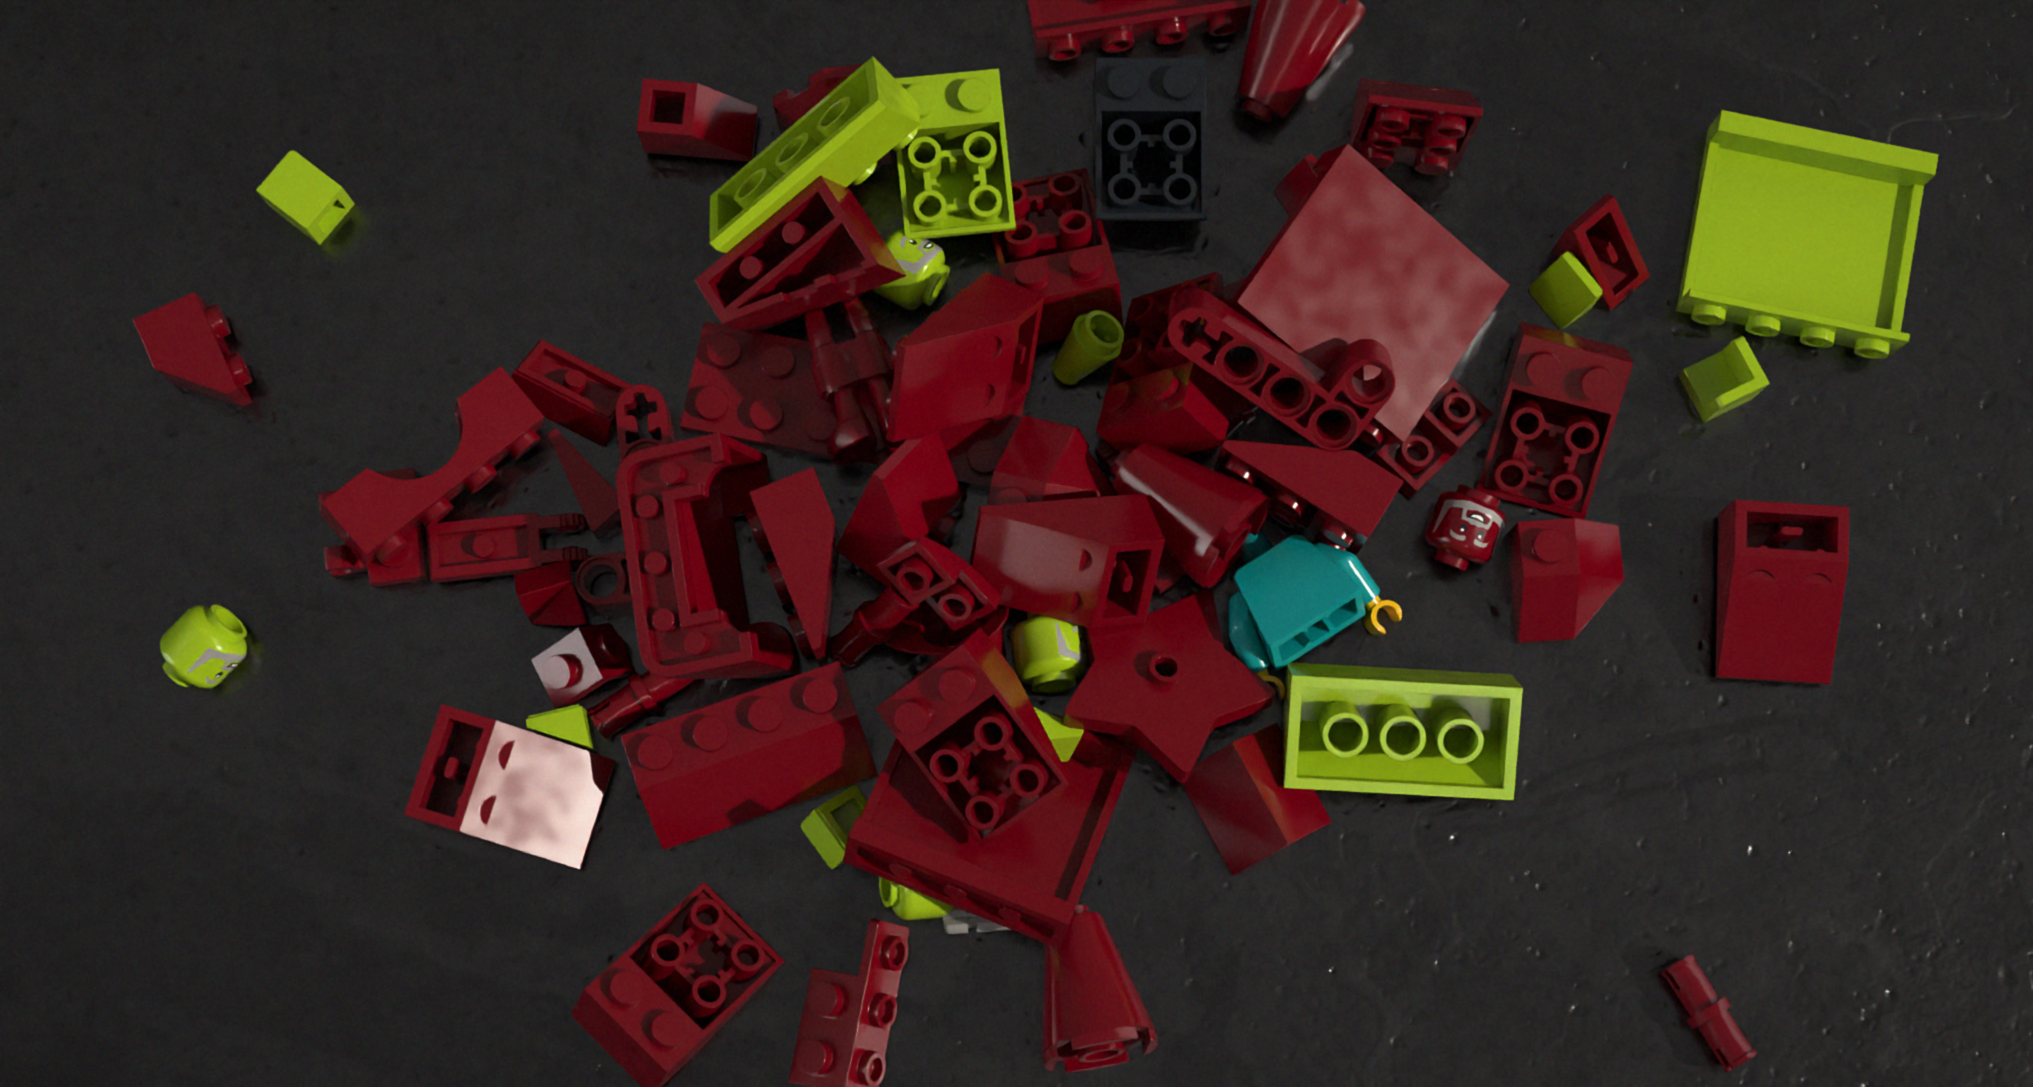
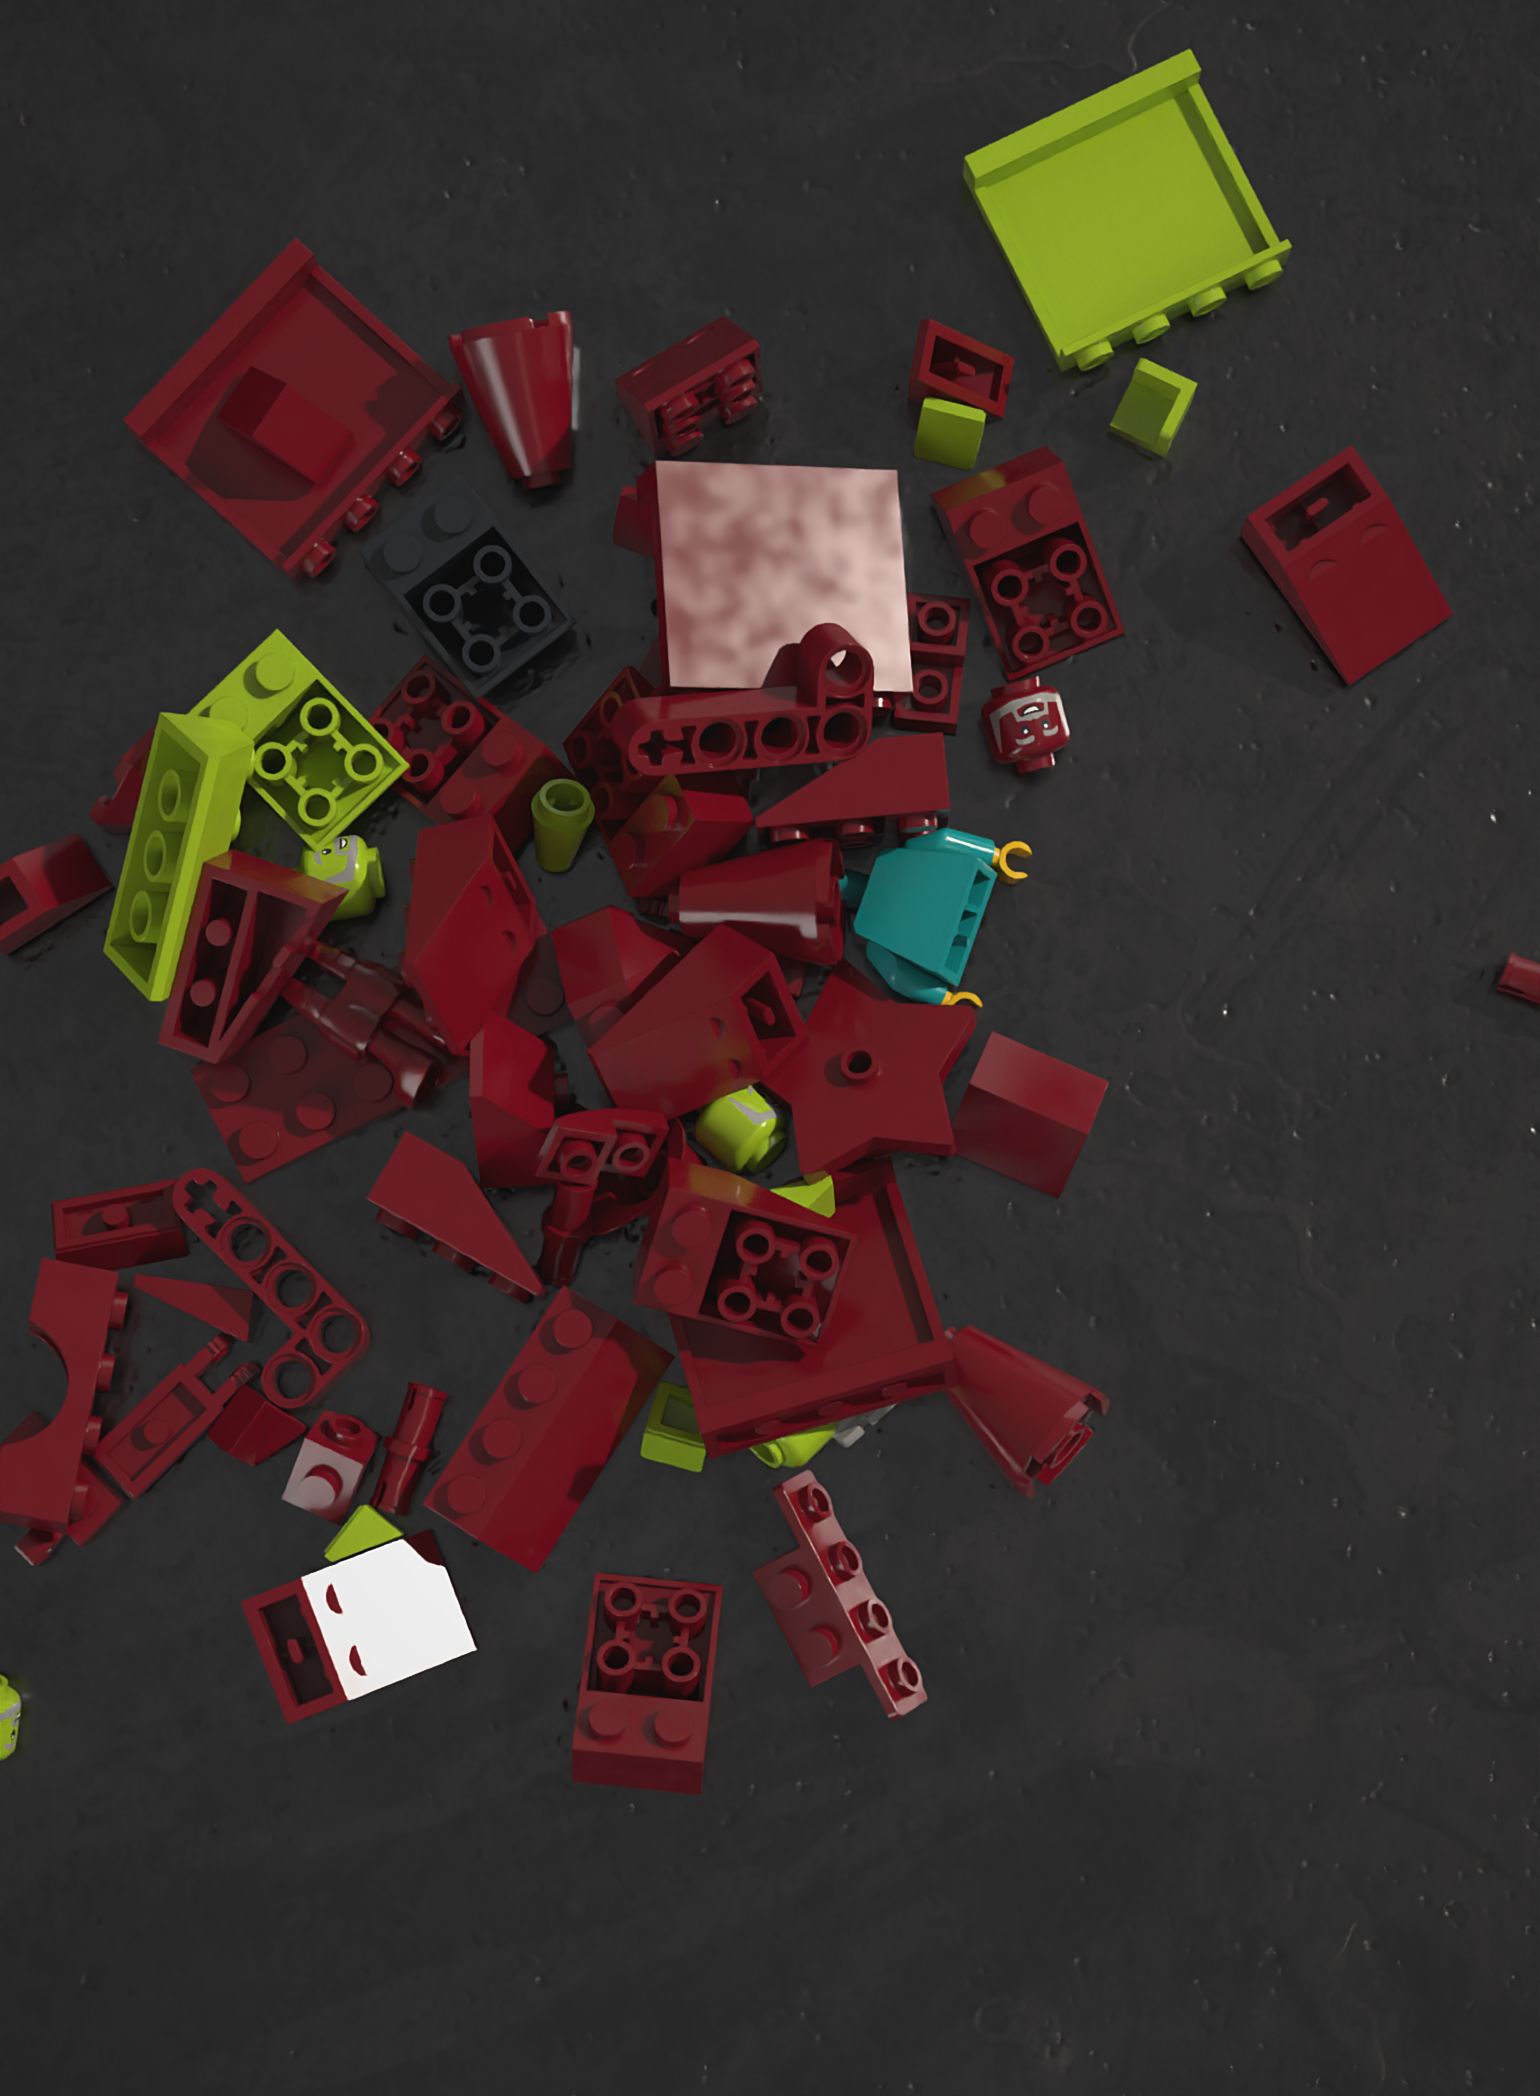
camera: 30 degrees left, 5 degrees up
dark red windscreen [616,432,800,679] -> none
lime slope [1283,662,1523,800] -> none
dark red slope [1506,518,1624,644] -> none

